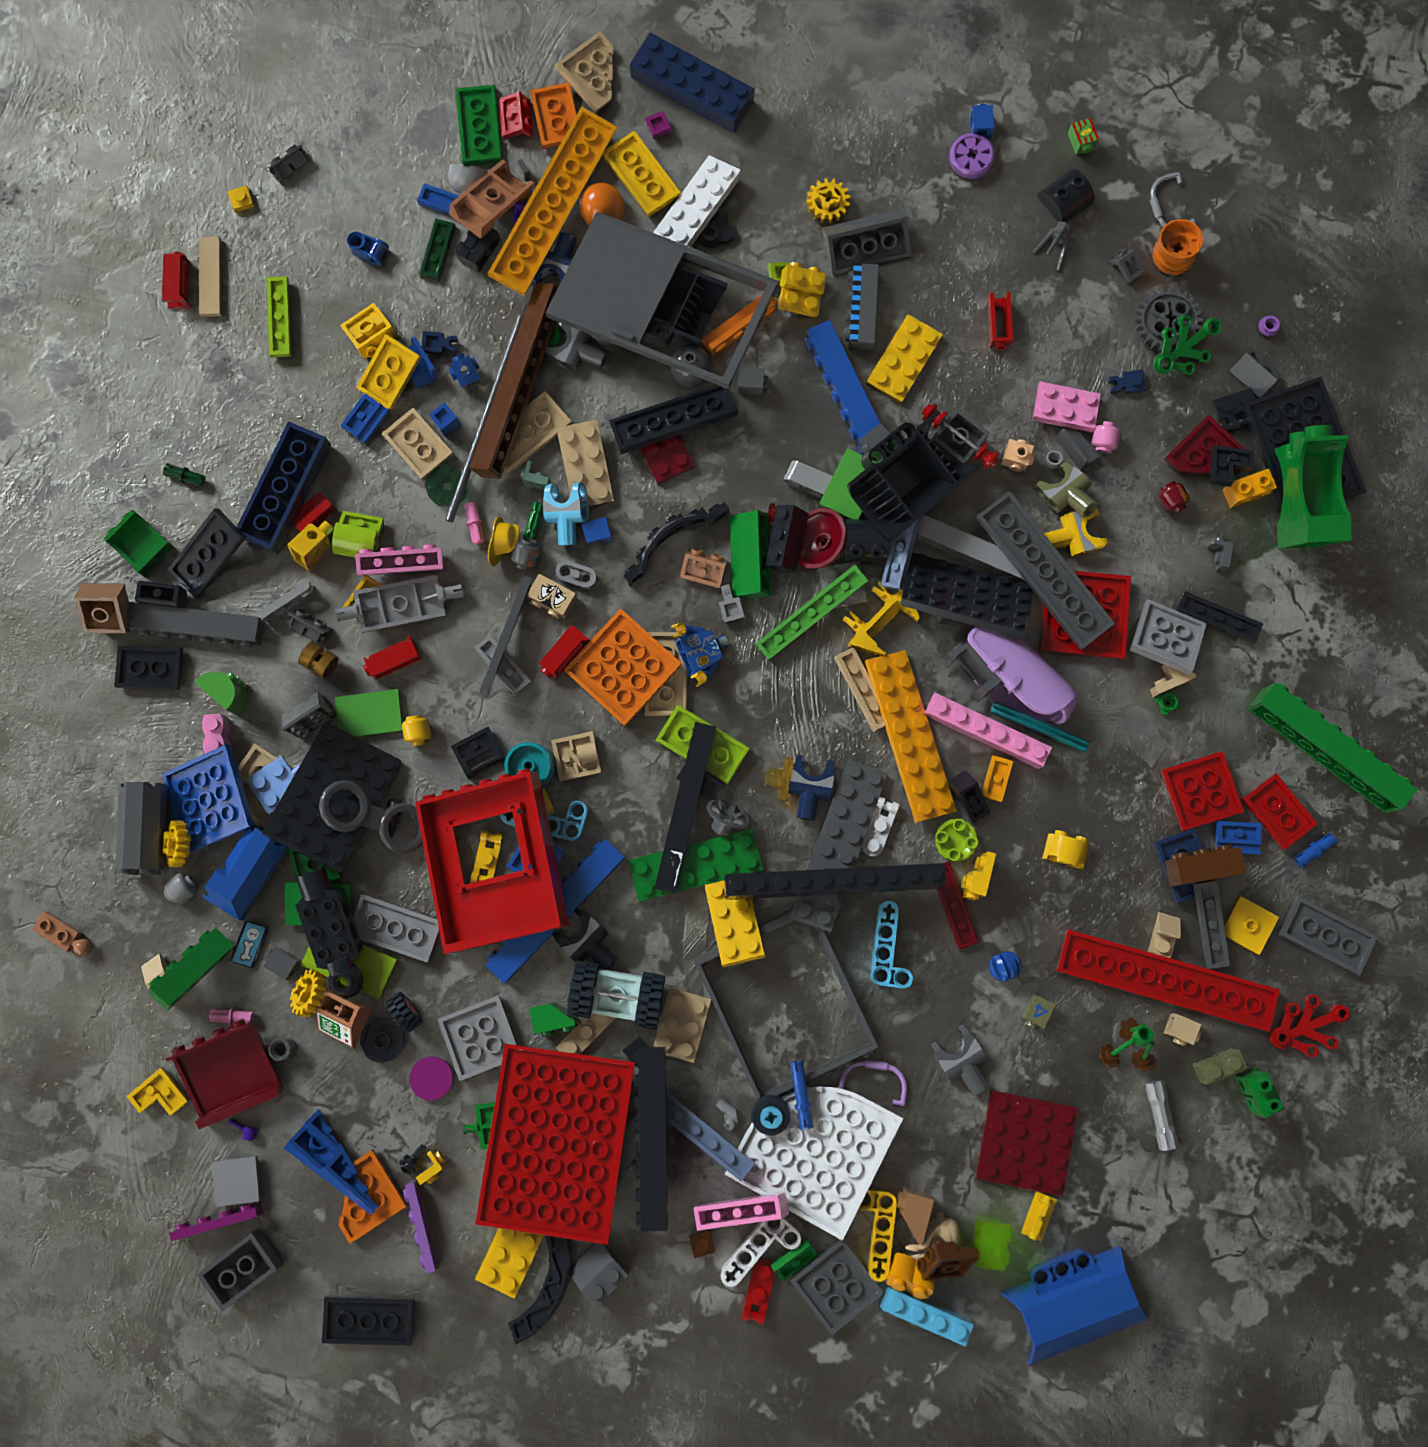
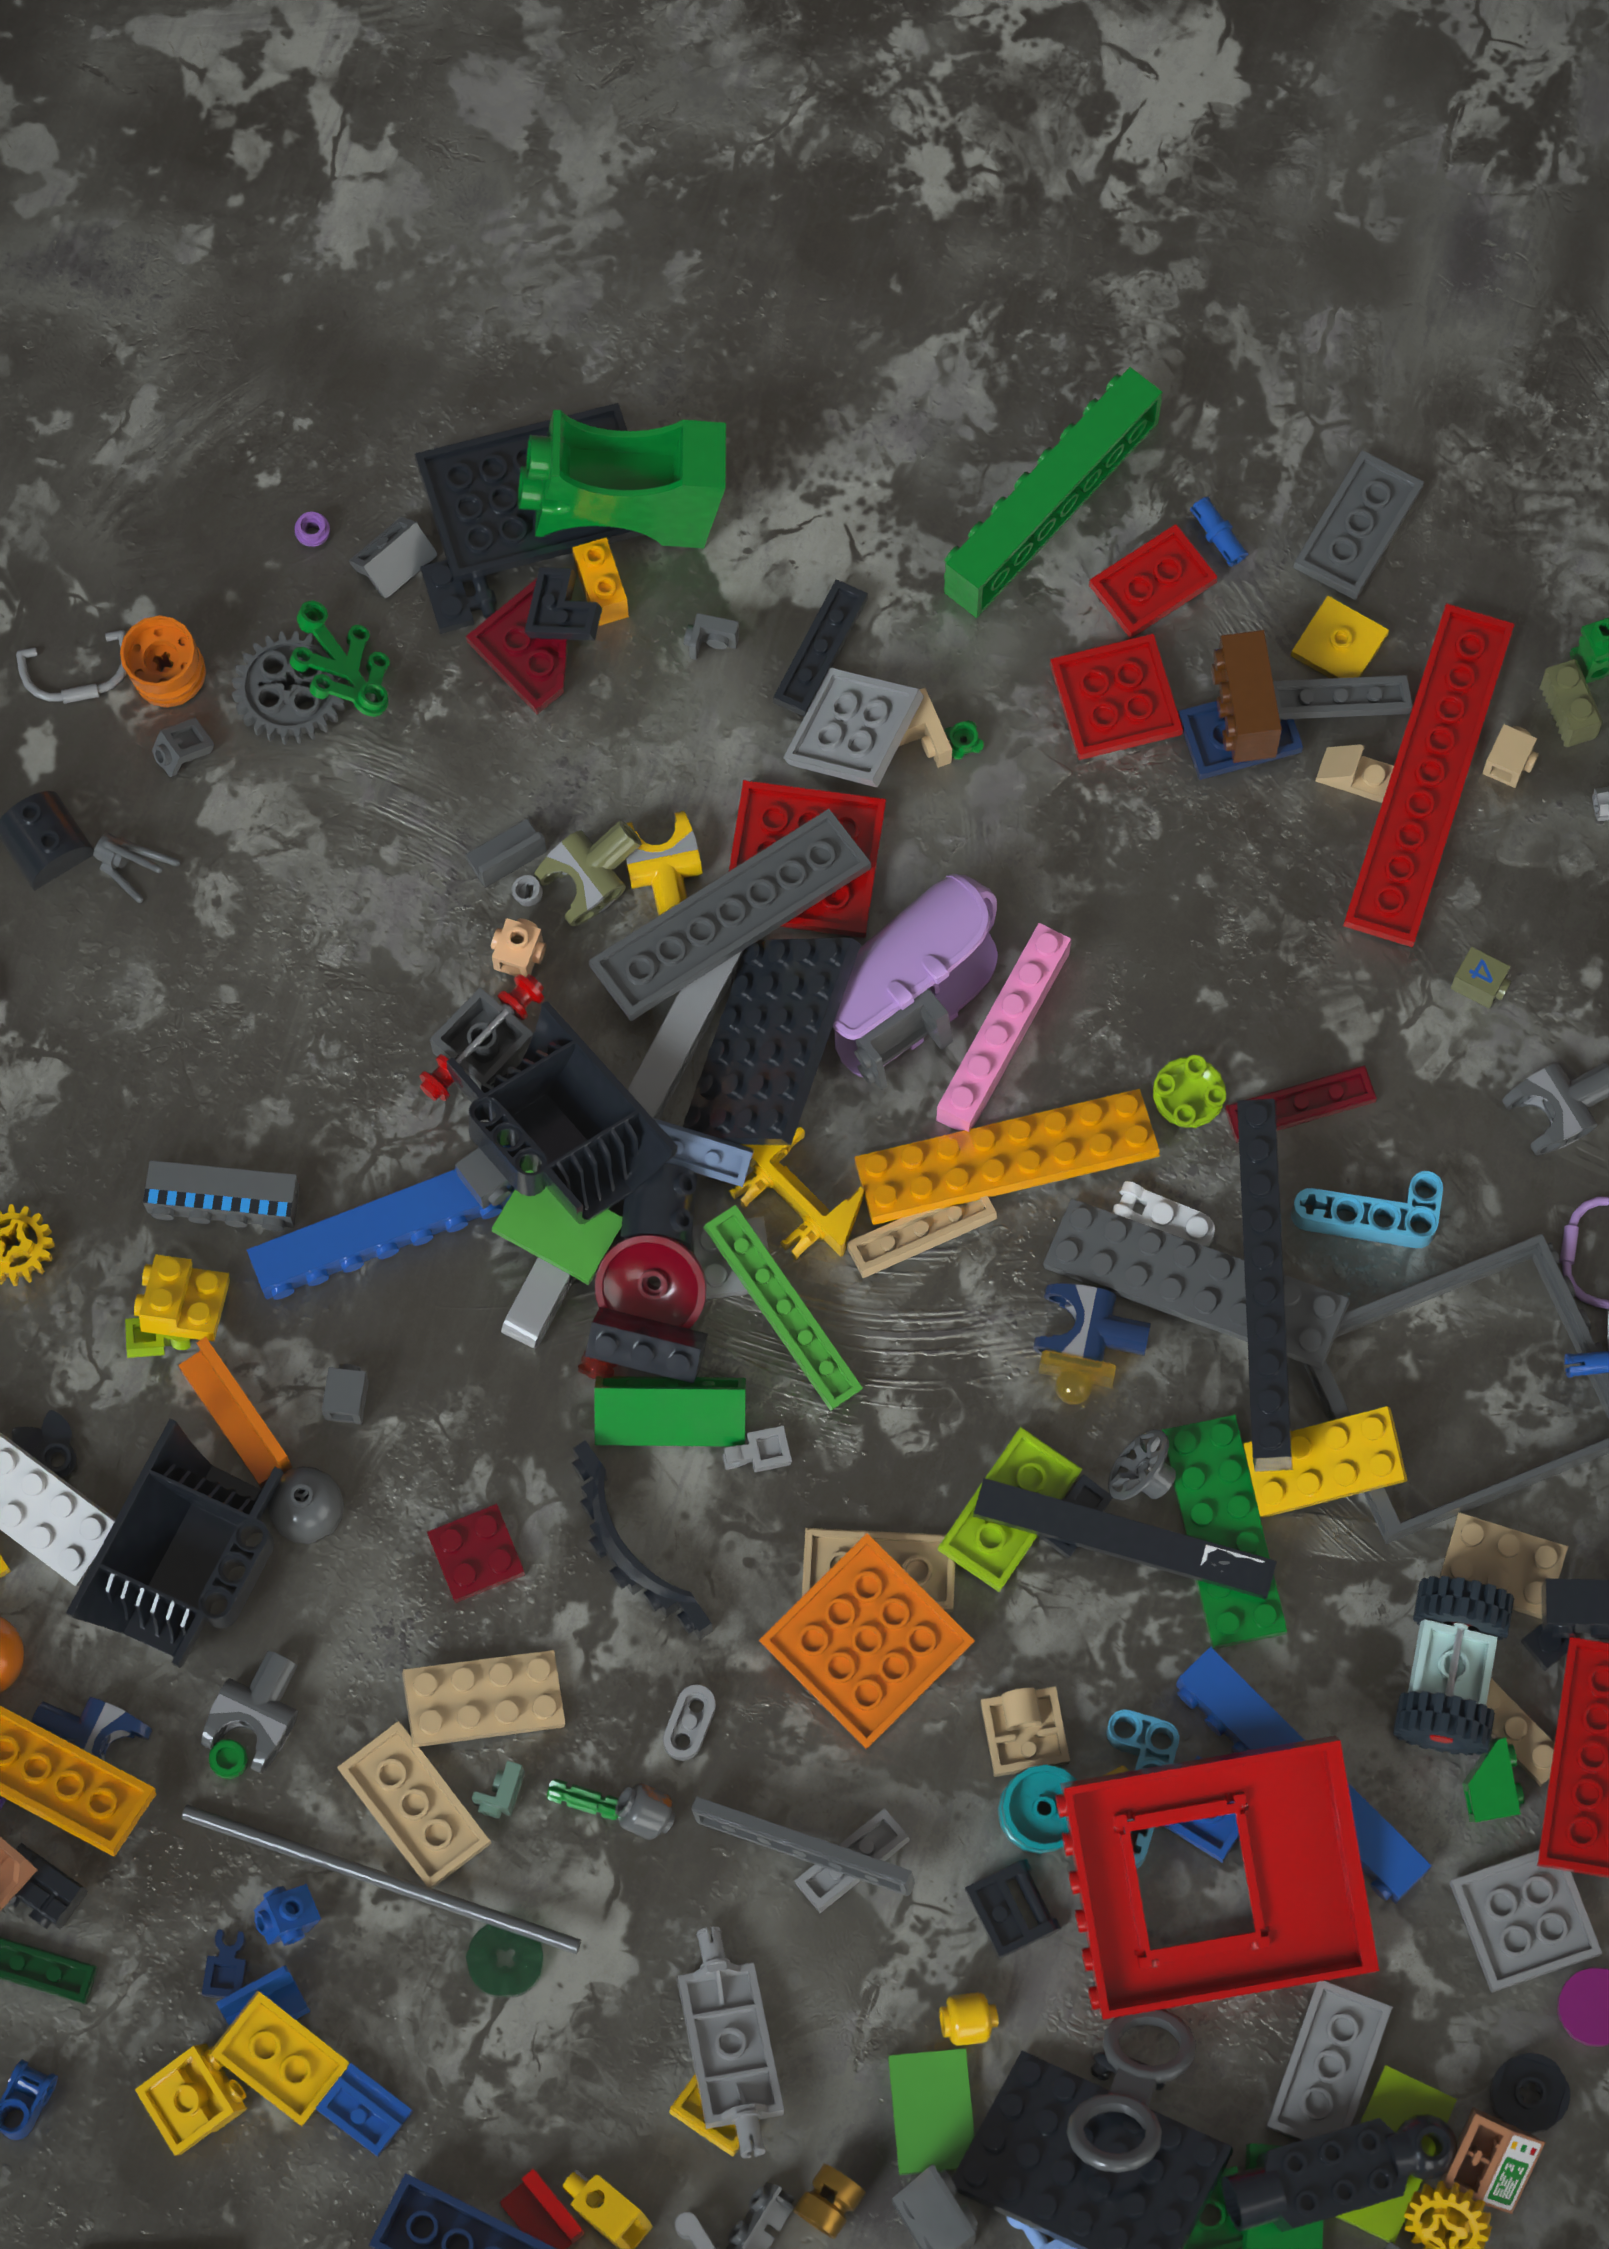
camera: 90 degrees left, 10 degrees down
lime brick [332,511,384,558] -> none
bright pink brick [355,544,443,576] -> none
red window [363,634,422,680] -> none
tan plate [382,408,454,481] -> none
black wheel [385,991,423,1033] -> none
blue panel [428,402,461,437] -> none
bright pink axle [464,502,484,544] -> none
reddish brown brick [470,284,558,479] -> none
yellow plate [470,829,504,883] -> none
yellow piece [488,517,520,566] -> none
tan brick [527,574,577,619] -> none
red window [539,625,590,680] -> none
medium azure connector [543,482,589,545] -> none
dark grey door [546,212,782,389] -> none
black connector [552,908,617,970] -> none
blue panel [581,517,612,544] -> none
black plate [609,384,739,455] -> none
blue torso [671,622,729,687] -> none
nougat bracket [680,548,728,588] -> none
dark grey slope [822,209,911,275] -> none
yellow plate [866,314,943,404] -> none
black arch [948,770,991,824] -> none
yellow plate [961,852,996,901] -> none
light orange plate [982,755,1013,803] -> none
red window [986,292,1013,350] -> none
blue piece [989,951,1022,982] -> none
teal axle [990,702,1090,751] -> none
bright pink plate [1032,381,1100,433] -> none
yellow cylinder [1042,830,1090,870] -> none
bright pink head [1091,421,1121,454] -> none
reddish brown plant [1099,1018,1156,1072] -> none
dark blue plate [1108,369,1147,394] -> none
dark red head [1158,481,1190,514] -> none
blue plate [1215,821,1261,855] -> none
red plant [1269,994,1350,1057] -> none

